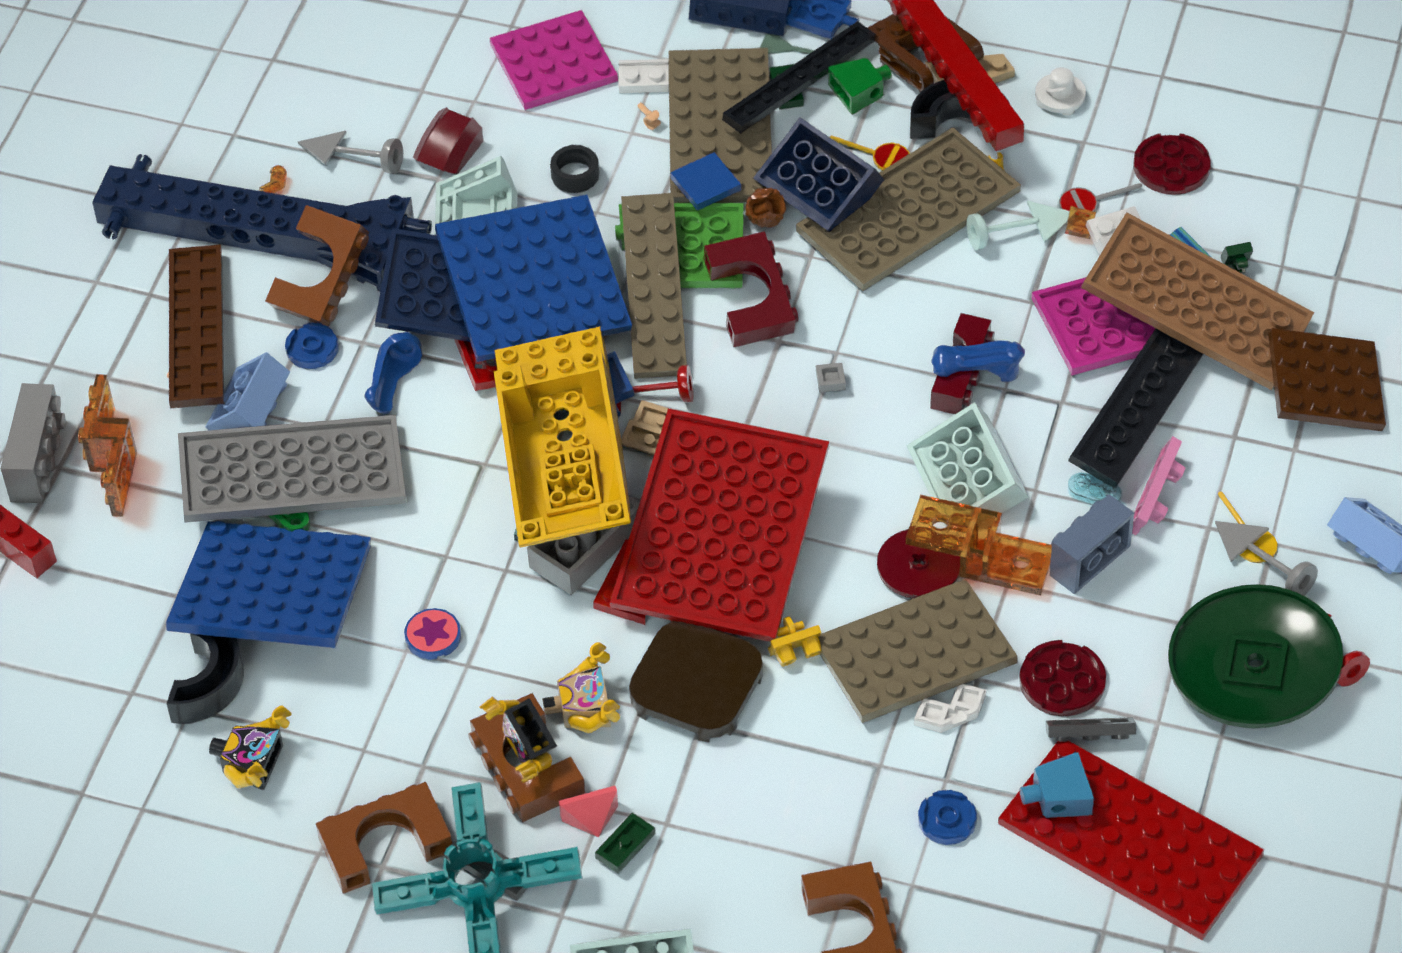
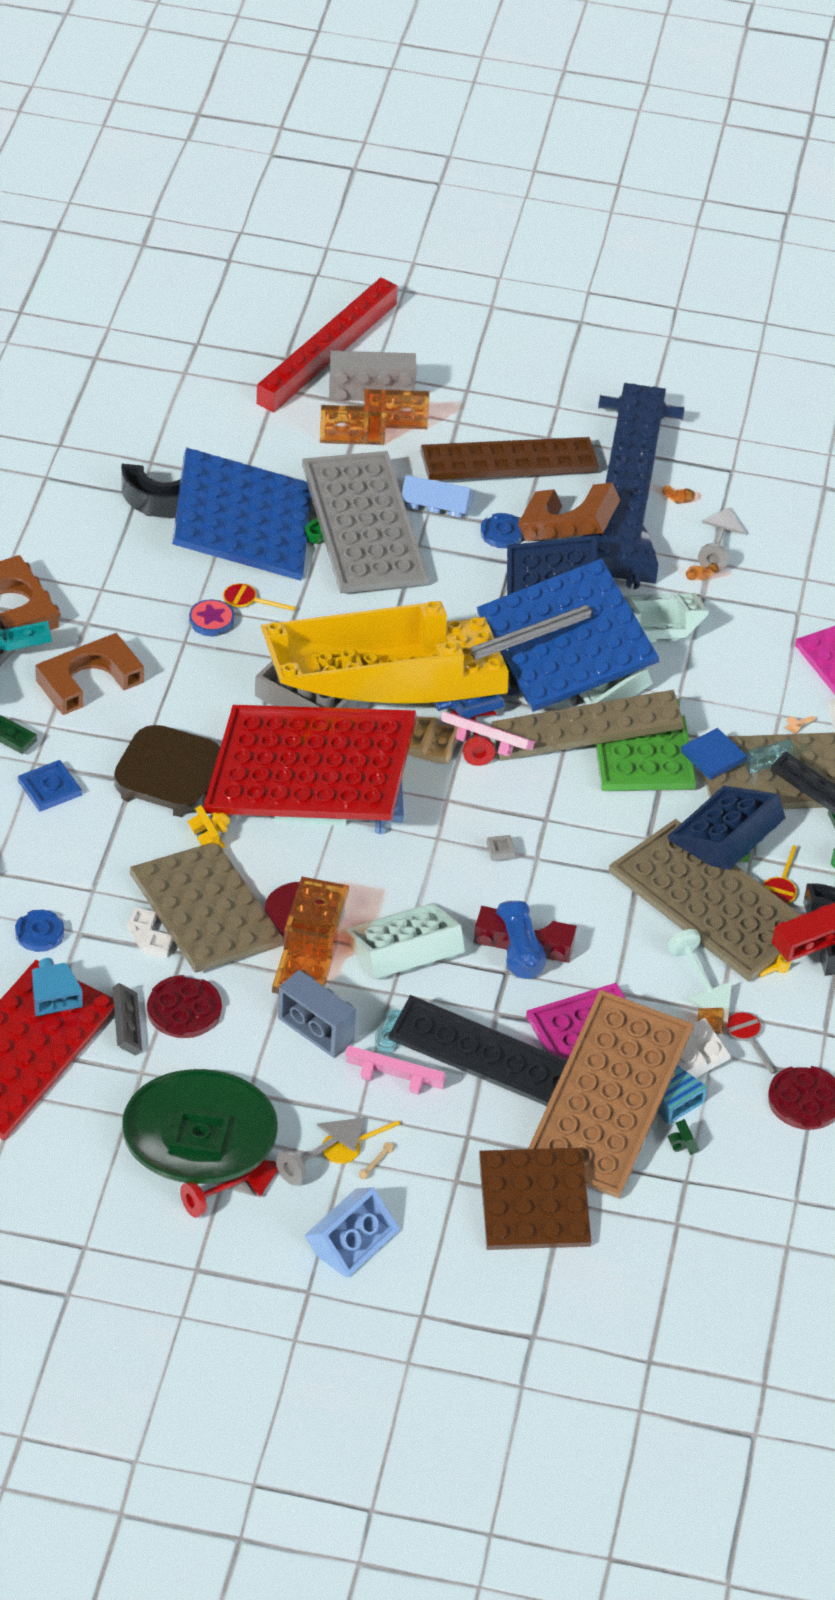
camera: 80 degrees right, 5 degrees down
torso [209,705,292,790] -> none
blue hair [364,332,422,415] -> none
dark red slope [413,107,484,175] -> none
torso [479,697,557,783] -> none
torso [542,642,620,734] -> none
black tyre [550,145,599,193] -> none
coral slope [559,786,618,837] -> none
dark red arch [703,231,799,348] -> none
dark orange piece [745,188,786,228] -> none
none -> blue tile [18,760,82,812]
none -> piece [223,583,296,611]
none -> tan hinge [359,1142,394,1179]
none -> bright pink hinge [441,712,535,756]
none -> axle [470,605,592,660]
none -> clear orange arm [686,563,719,581]
none -> clear light blue plate [746,739,794,773]

